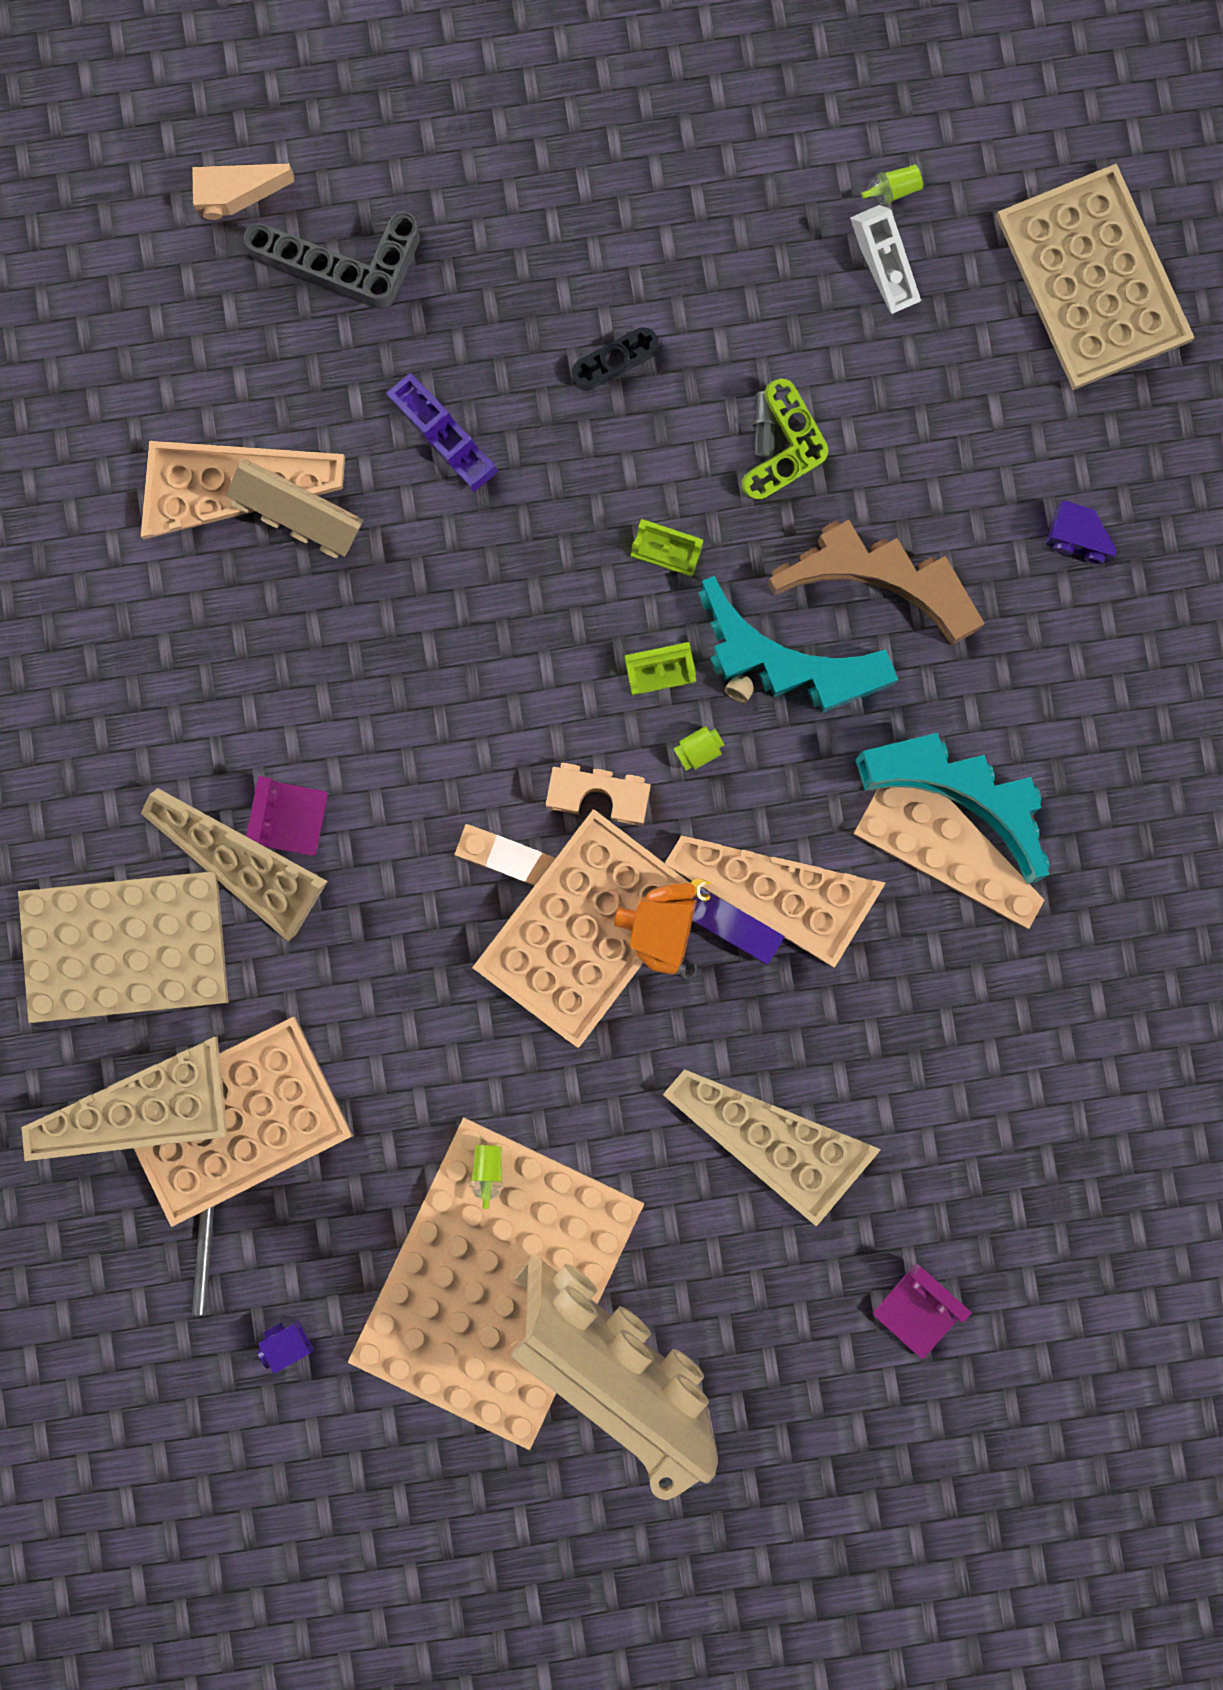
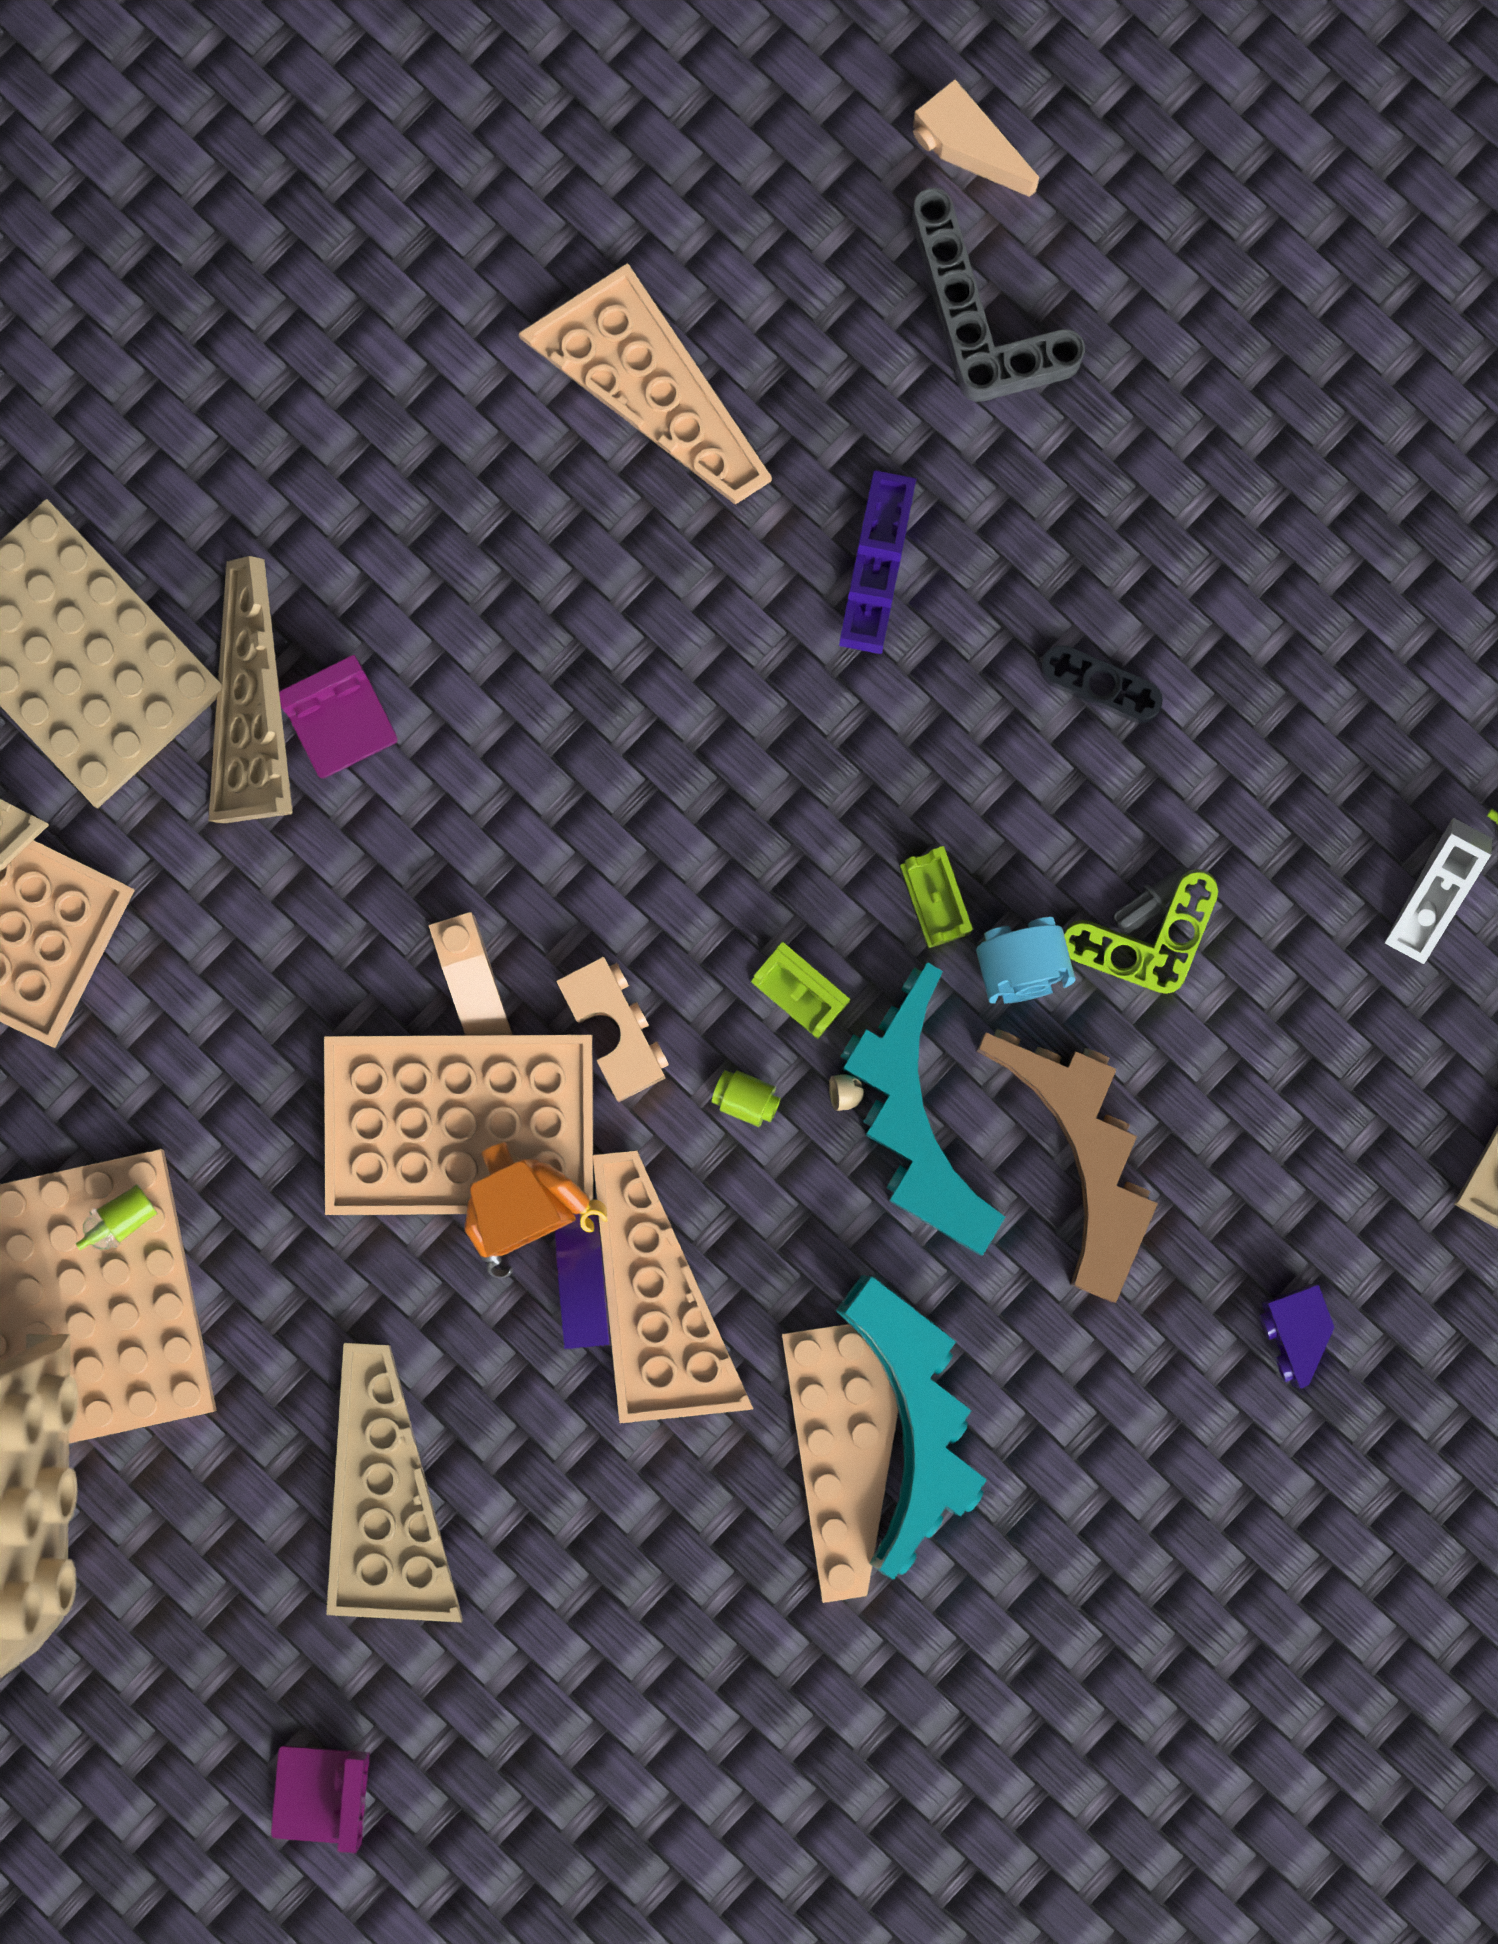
camera: 50 degrees right, 0 degrees up
tan slope [226,459,364,558] -> none
none -> medium azure brick [976,917,1076,1004]

